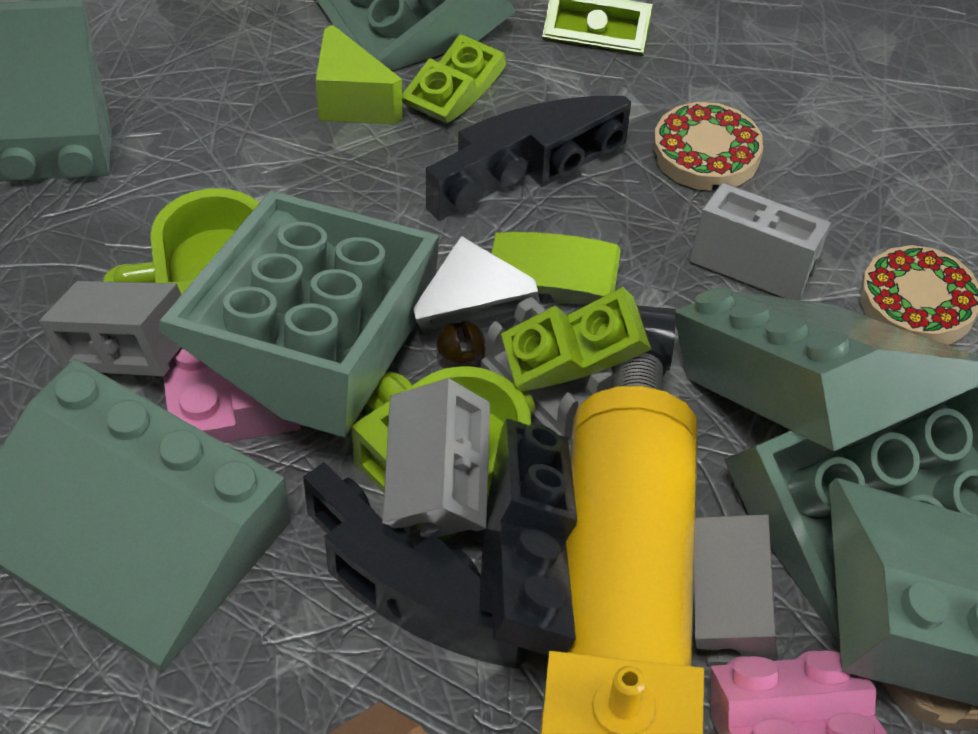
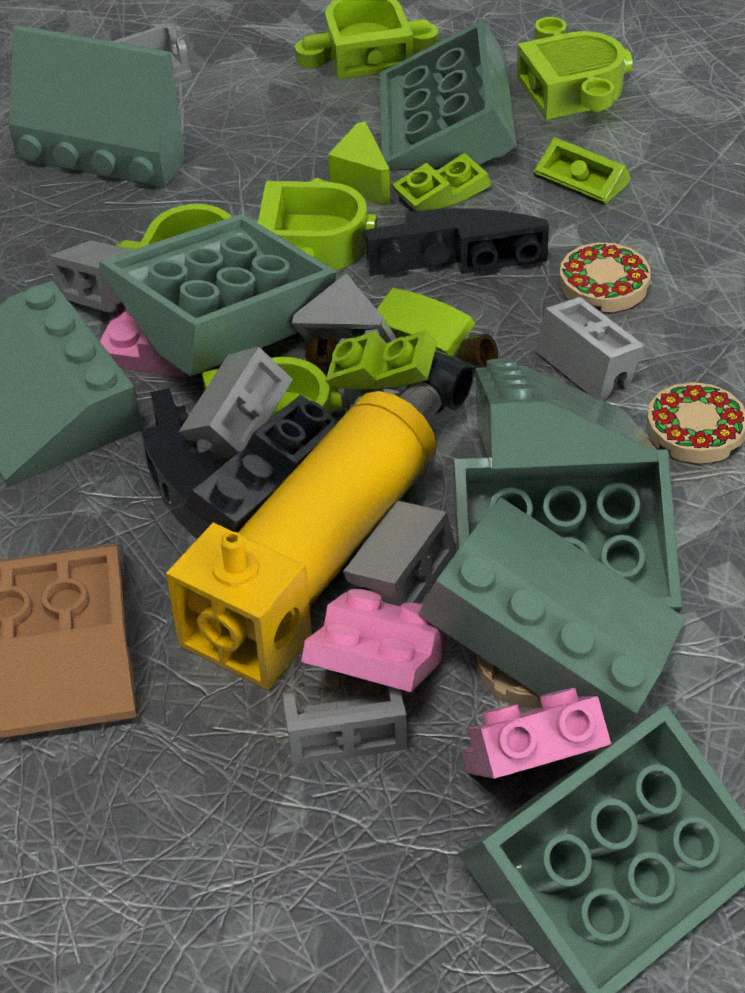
camera: 30 degrees right, 5 degrees down
none -> lime piece [258,178,377,270]
none -> dark brown hinge [457,334,498,371]

